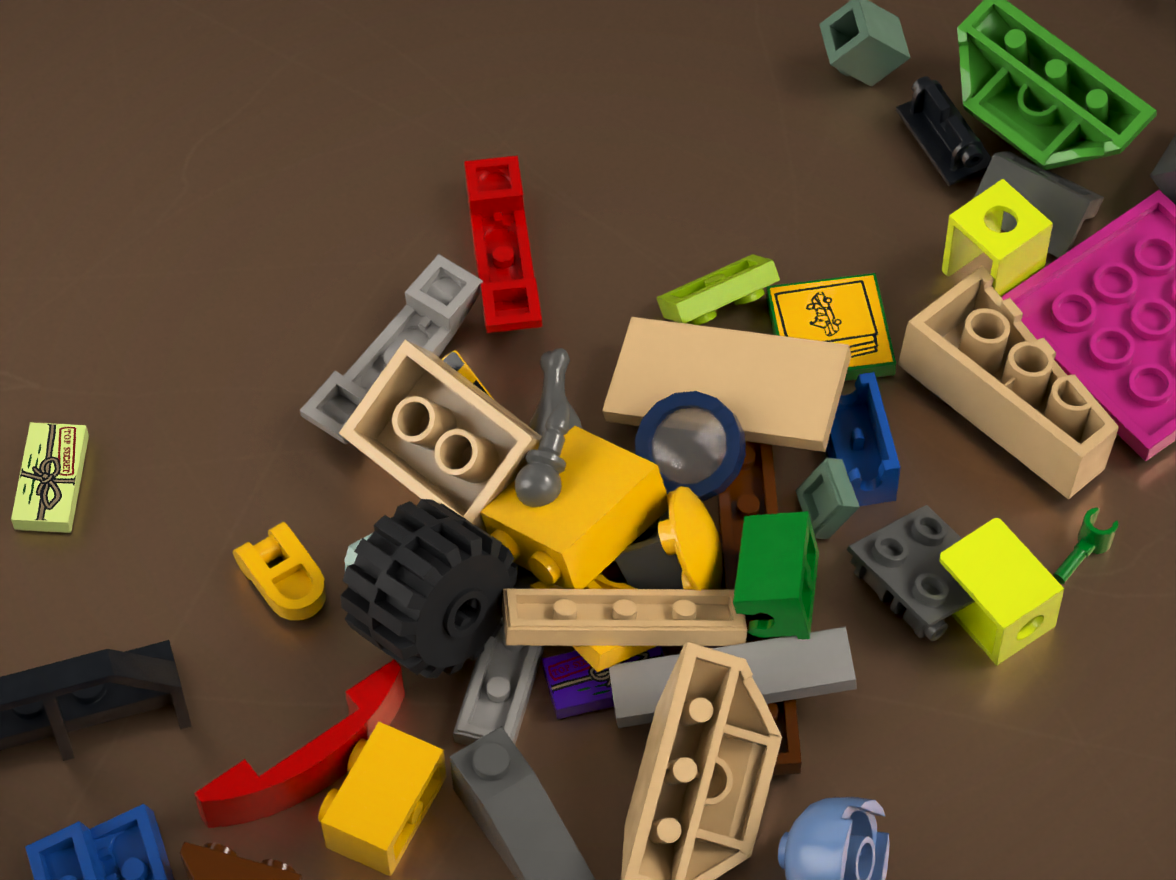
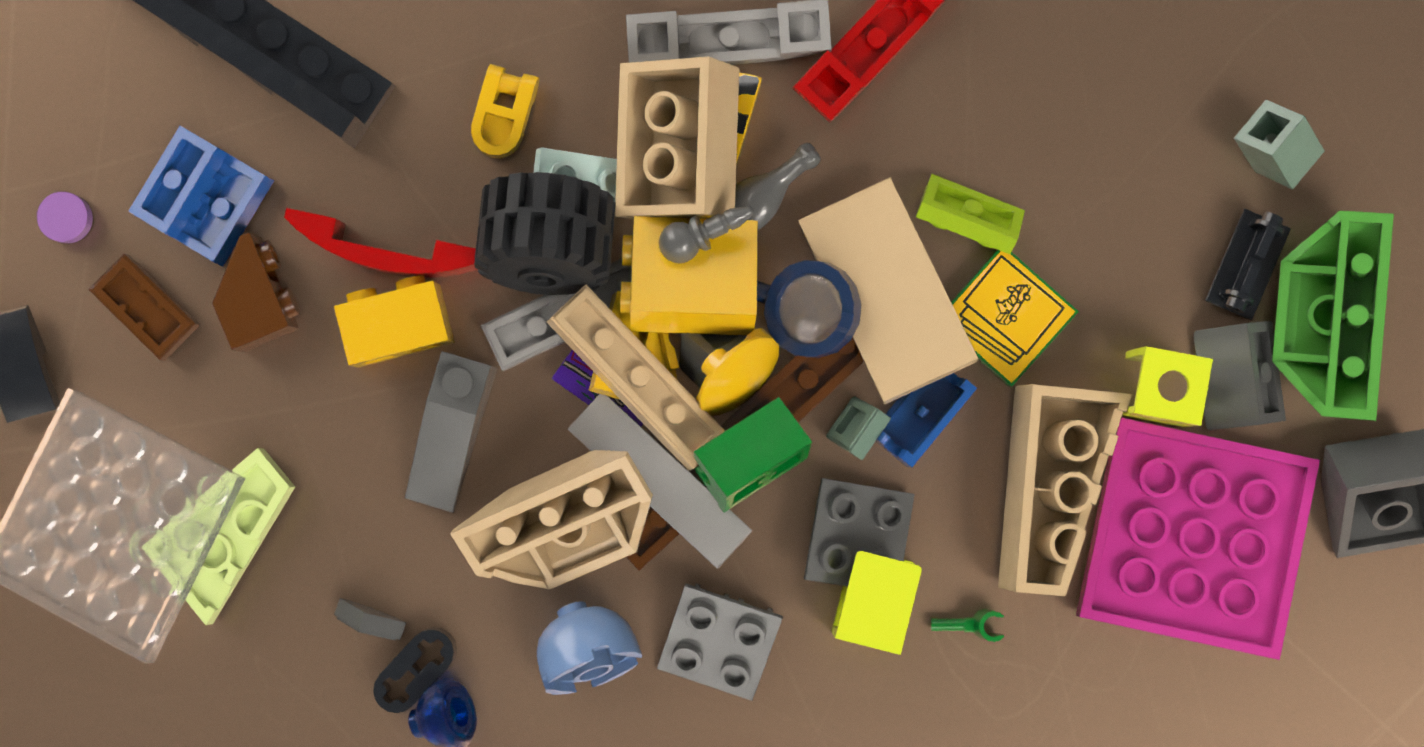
camera: 50 degrees right, 30 degrees up
none -> hinge [657,583,783,701]

